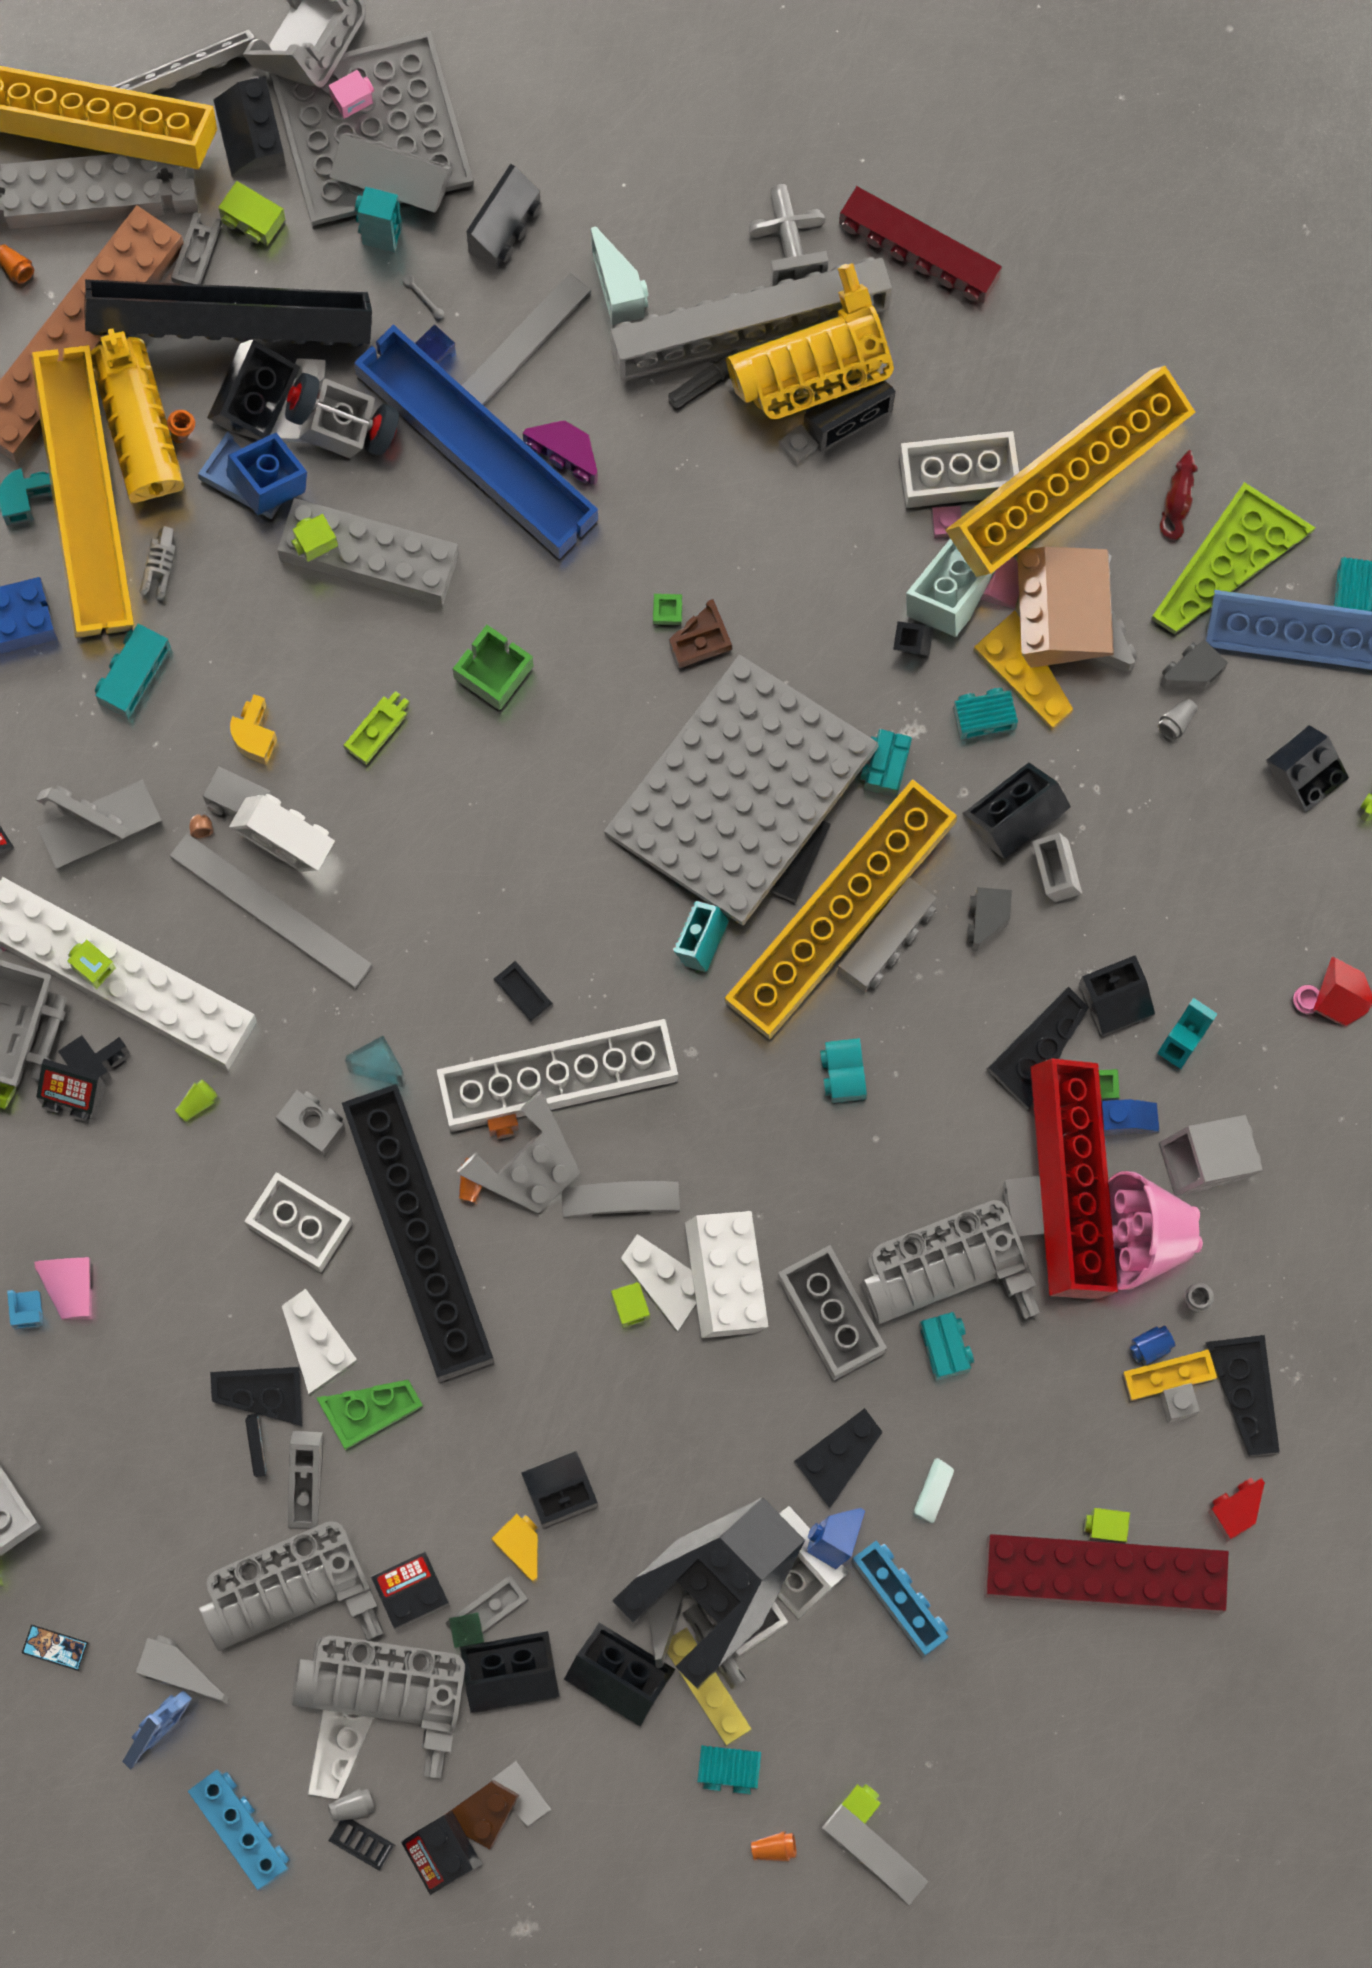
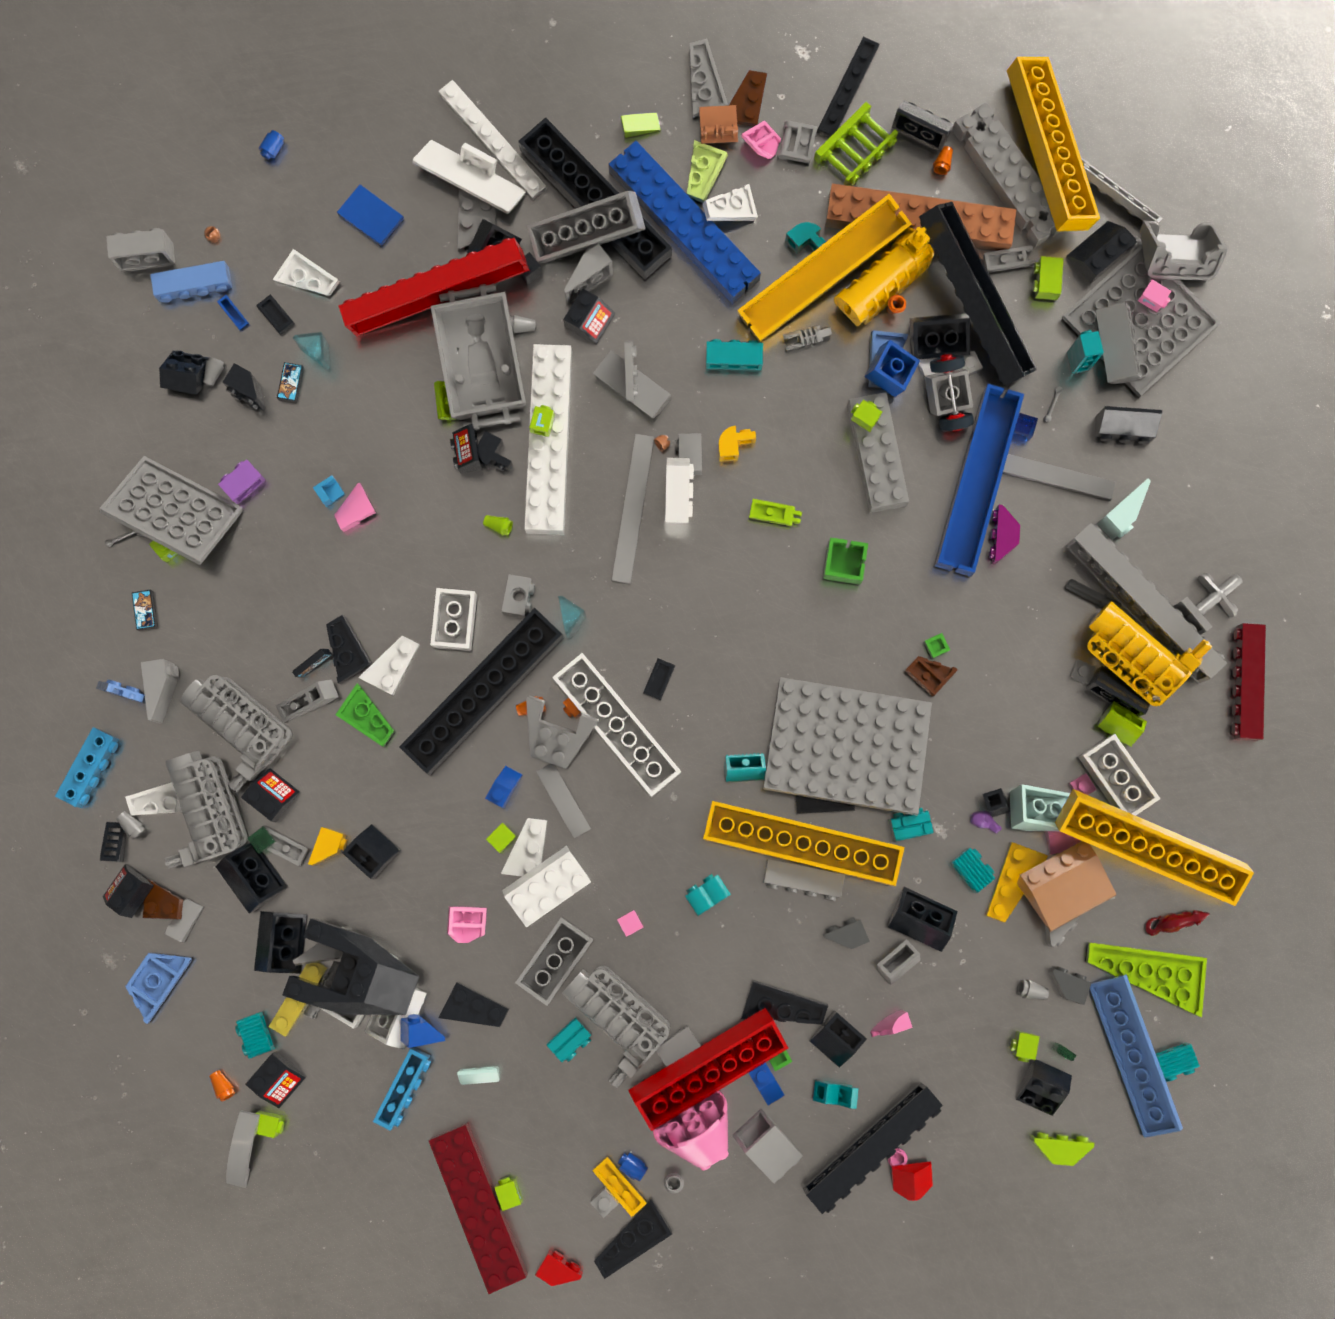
camera: 65 degrees right, 5 degrees up
none -> medium blue wing [125,953,193,1024]
none -> black slope [245,1051,306,1108]
none -> bright pink slope [447,906,487,943]
none -> blue slope [485,766,522,809]
none -> bright pink tile [617,910,643,937]
none -> black brick [803,1083,943,1214]
none -> bright pink slope [870,1010,913,1037]
none -> medium lavender animal [970,811,1002,834]
none -> lime brick [1010,1031,1040,1063]
none -> clear green tile [1052,1042,1077,1061]
none -> lime brick [1098,701,1147,747]

